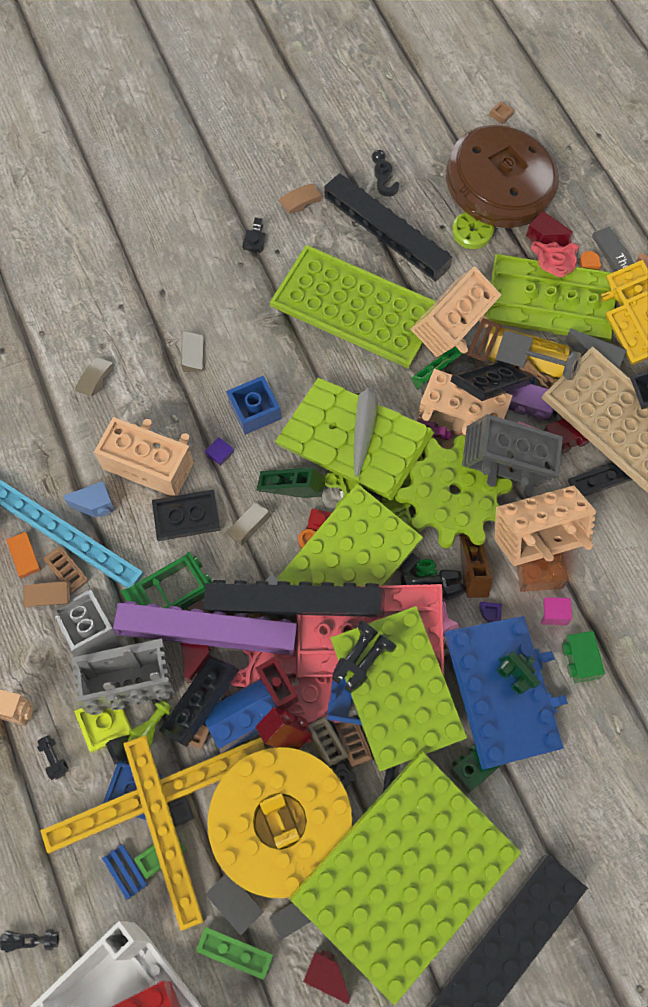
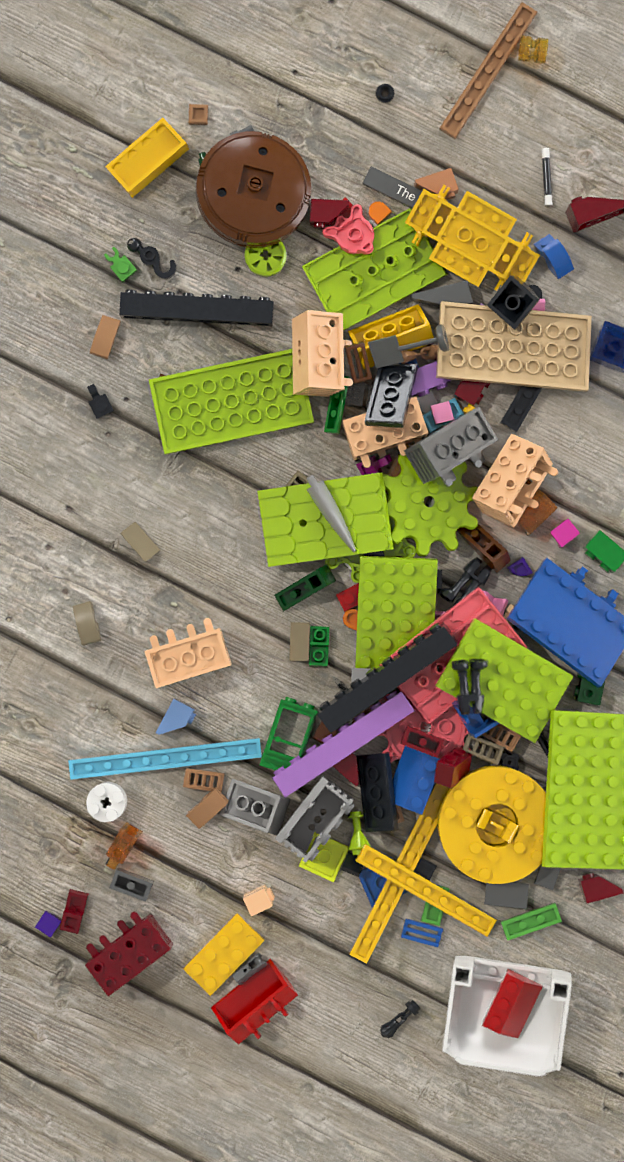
camera: 40 degrees left, 20 degrees up
orange tile [6,532,41,578] -> none
black bar [37,735,69,780] -> none
black plate [152,489,221,541] -> none
dark purple tile [205,437,234,466] -> none
blue brick [226,375,281,435] -> none
green plate [415,559,438,577] -> none
dark green hips [496,651,541,695] -> none
none -> bright green plate [104,247,137,283]
none -> yellow slope [105,118,189,198]
none -> green slope [309,626,330,668]

